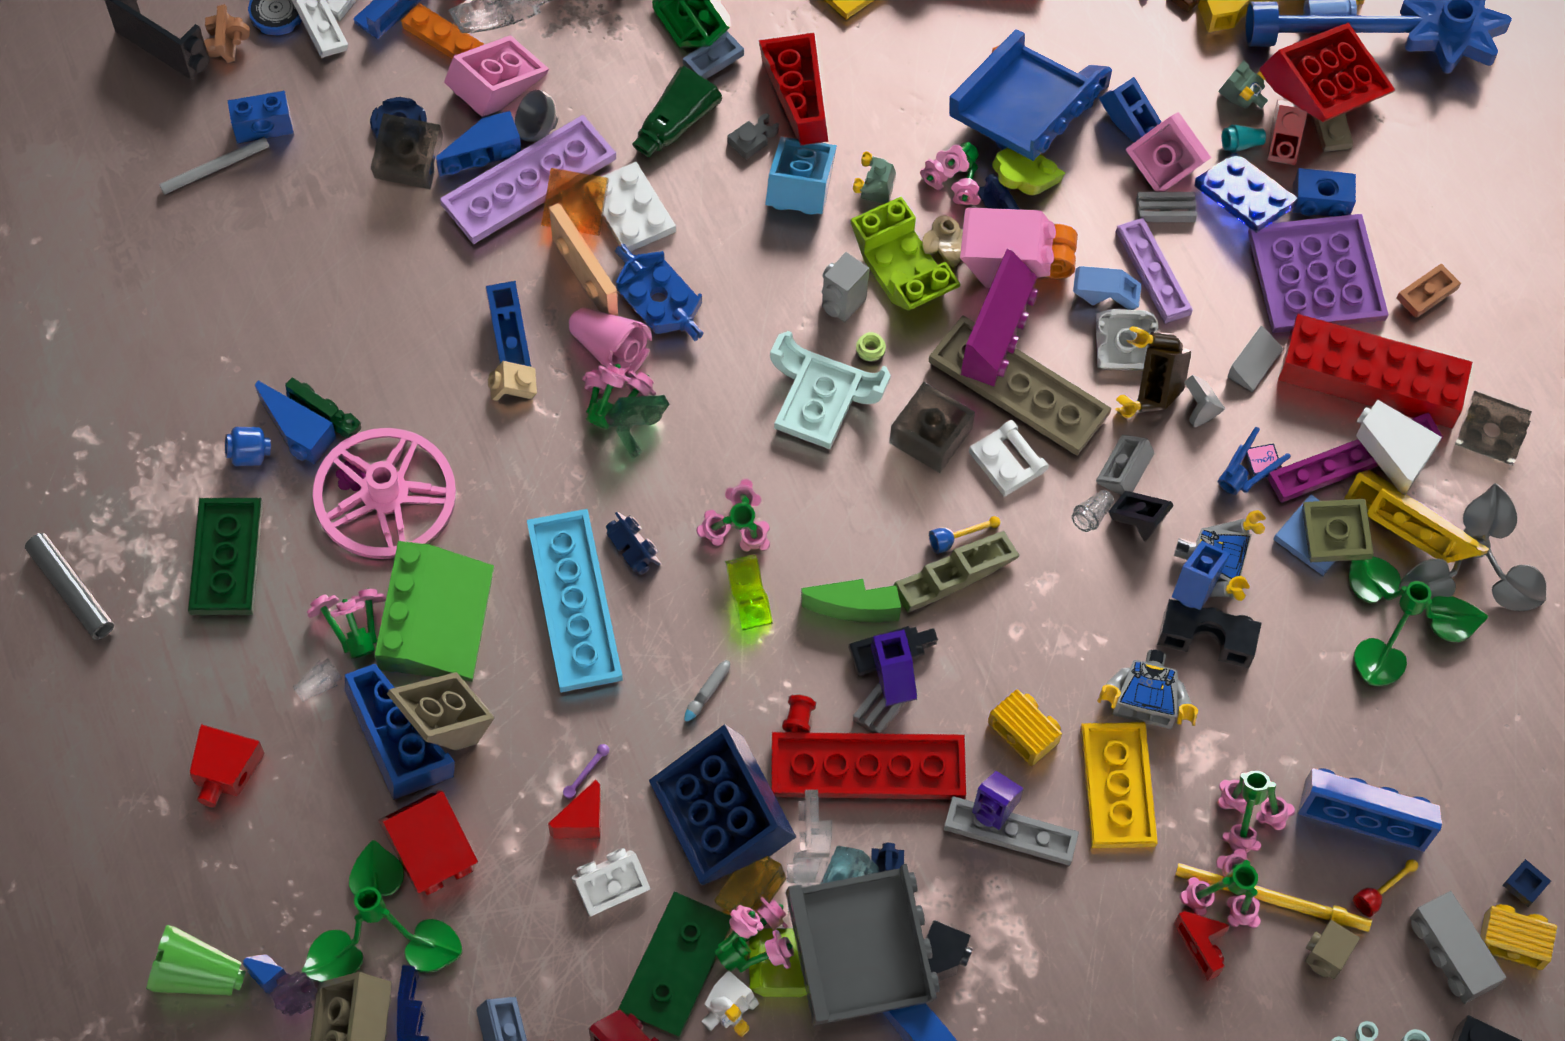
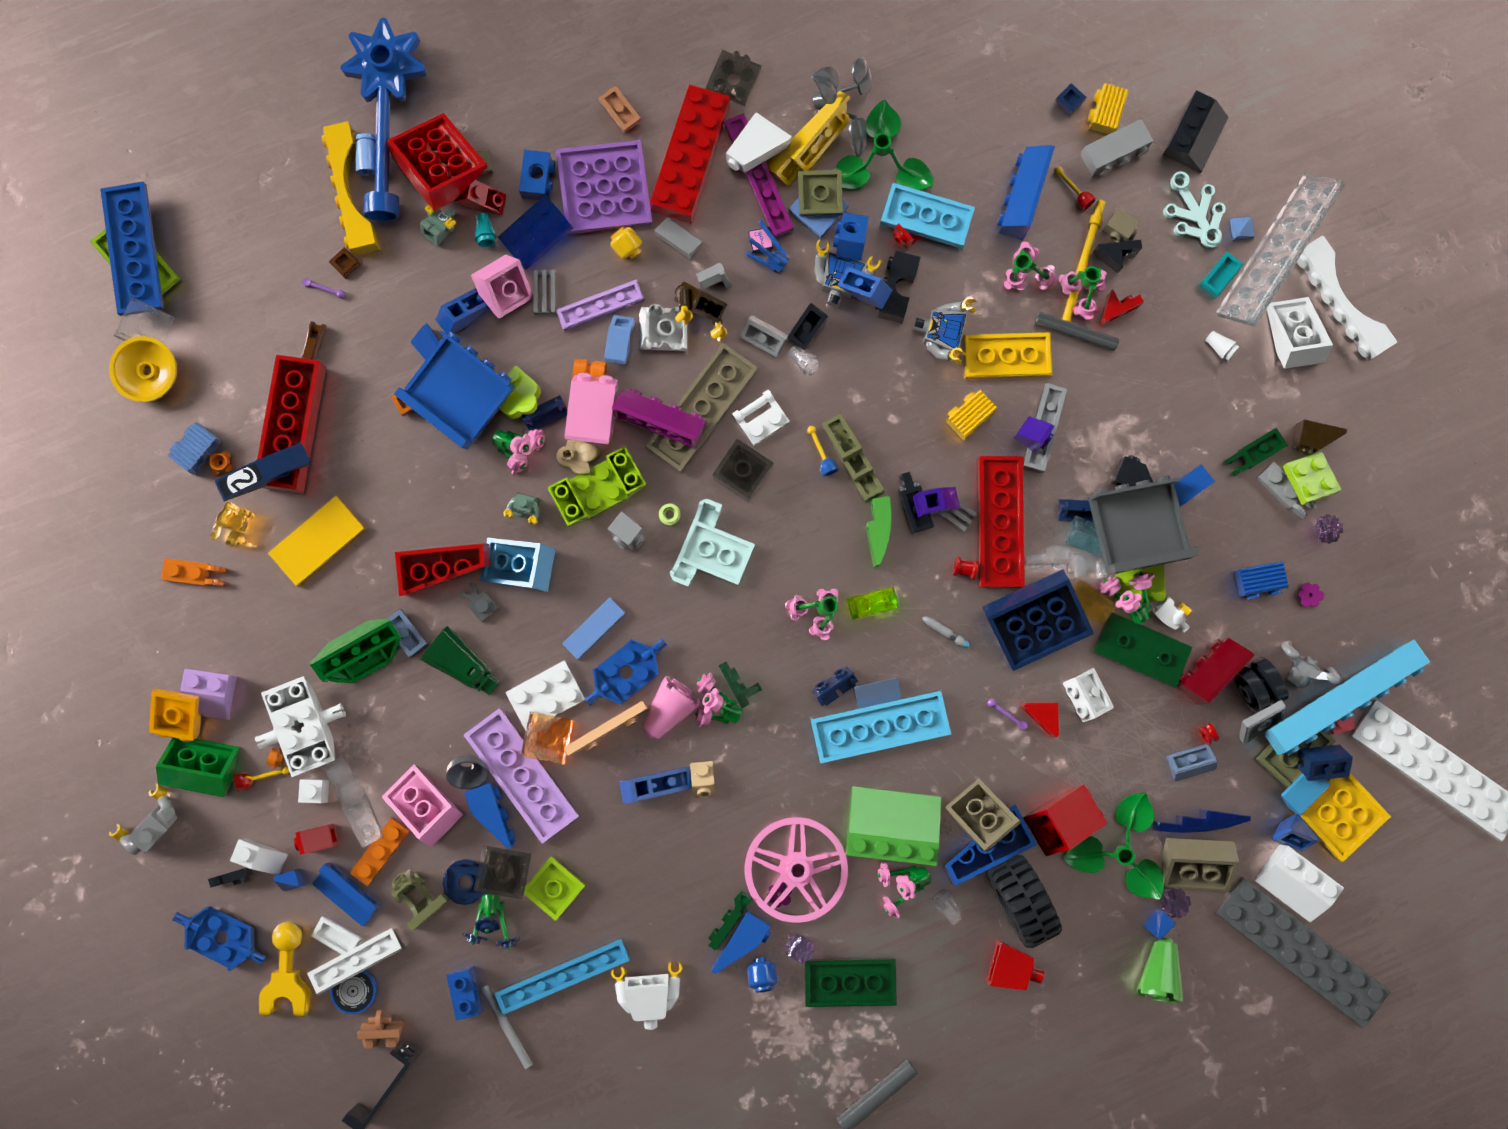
camera: 90 degrees left, 20 degrees up
none -> olive tile [392,869,450,932]
none -> plant [462,894,520,950]
none -> dark azure plate [494,938,630,1015]
none -> lime plate [521,856,586,921]
none -> medium blue tile [562,597,625,660]
none -> yellow head [610,227,642,259]
none -> white torso [611,963,682,1030]
none -> clear purple gear [785,934,814,964]
none -> blue brick [833,212,869,261]
none -> sand blue slope [853,677,902,709]
none -> medium azure plate [880,183,975,249]
none -> red bracket [893,223,922,251]
none -> black tyre [987,855,1062,949]
none -> dark grey axle [1035,312,1119,350]
none -> black slope [1094,240,1142,273]

